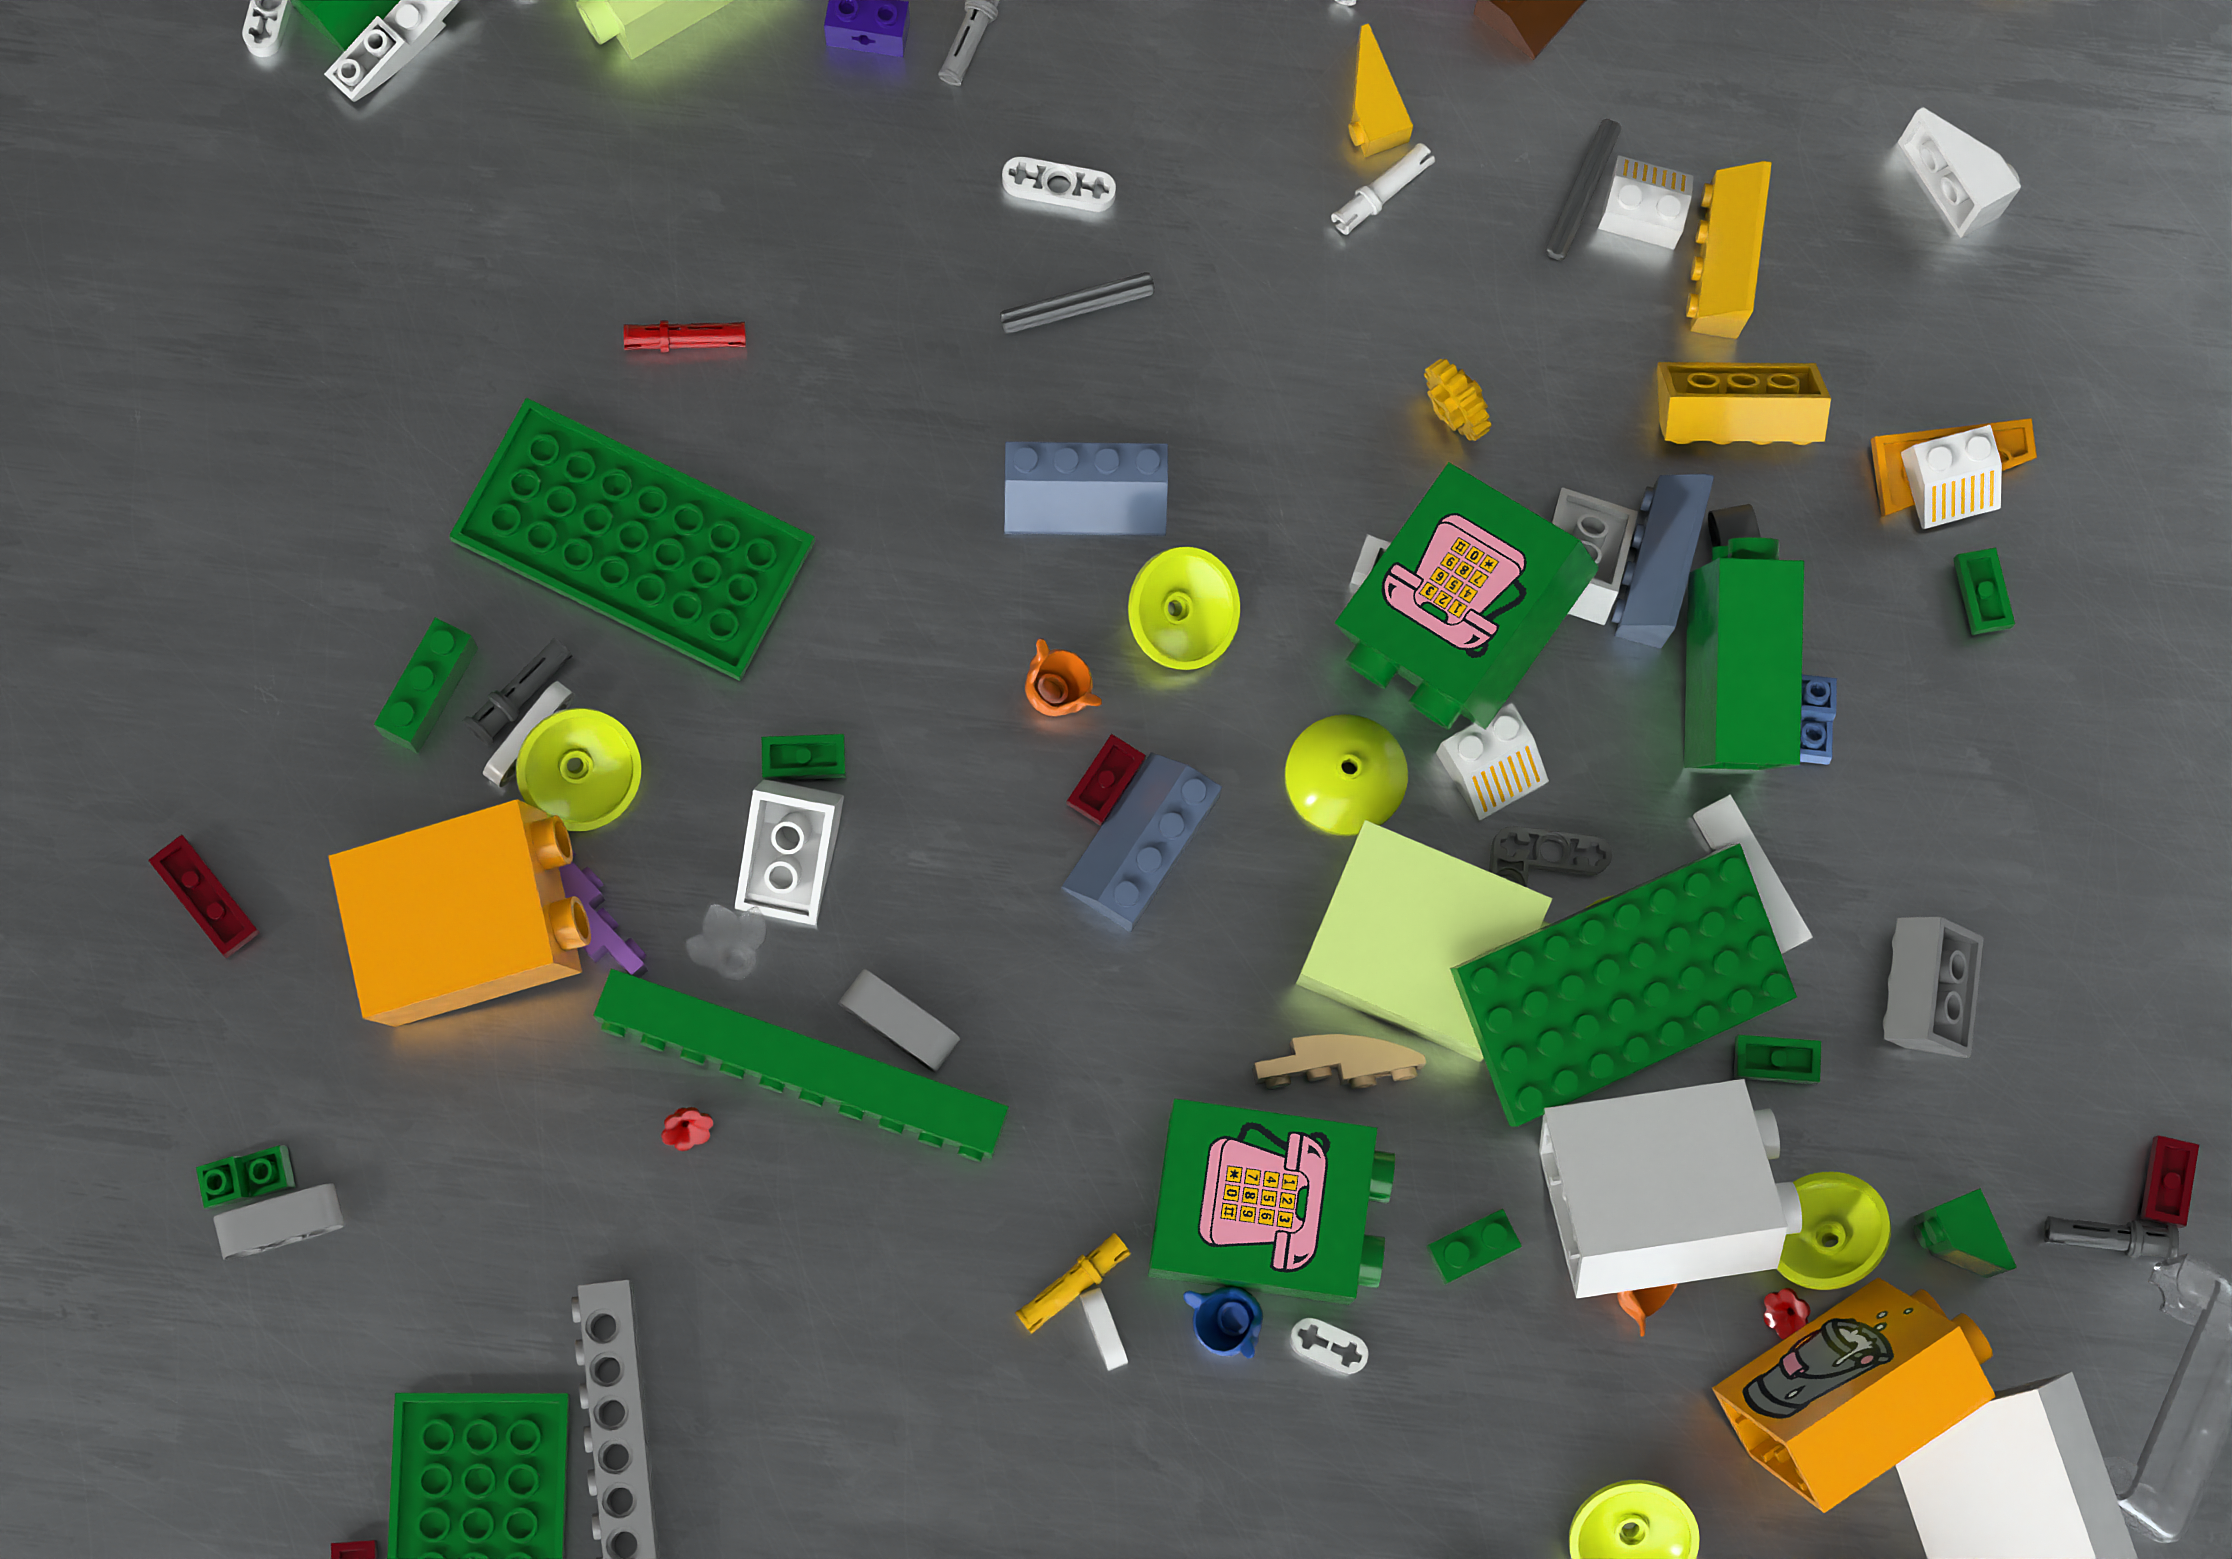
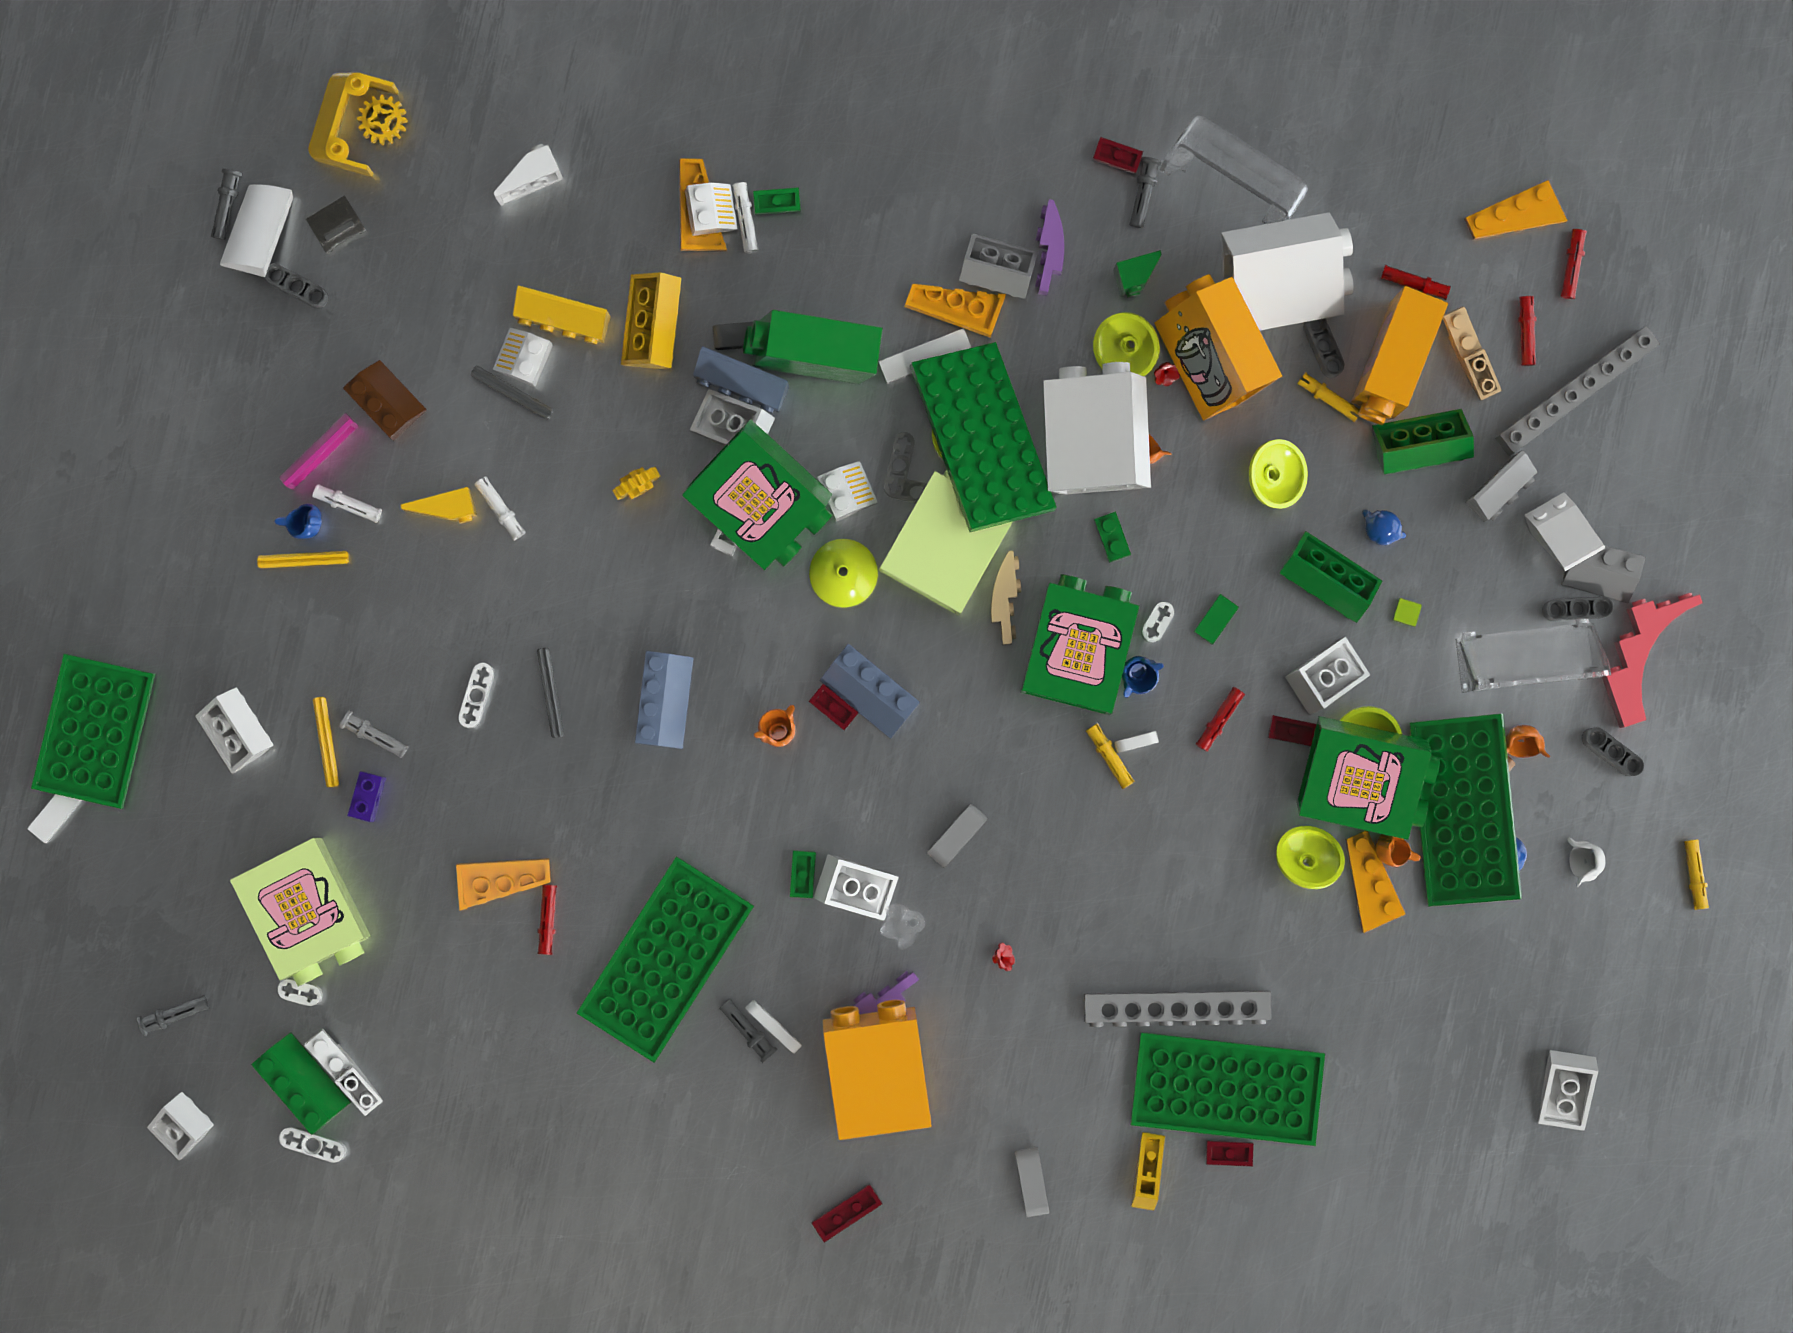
camera: 80 degrees left, 10 degrees up
green slope [196,1145,296,1209] -> none
green brick [374,617,478,754] -> none
neon yellow dish [516,708,641,832] -> none
green brick [593,968,1009,1162] -> none
neon yellow dish [1128,547,1240,670] -> none
green plate [1734,1034,1821,1085] -> none
medium blue slope [1800,674,1837,765] -> none
none -> light orange wing [456,858,551,911]
none -> white pin [732,182,759,253]
none -> light orange wing [904,284,1006,338]
none -> medium lavender slope [1035,199,1064,296]
none -> yellow slope [1131,1132,1165,1211]
none -> green tile [1194,594,1239,645]
none -> red pin [1195,687,1245,752]

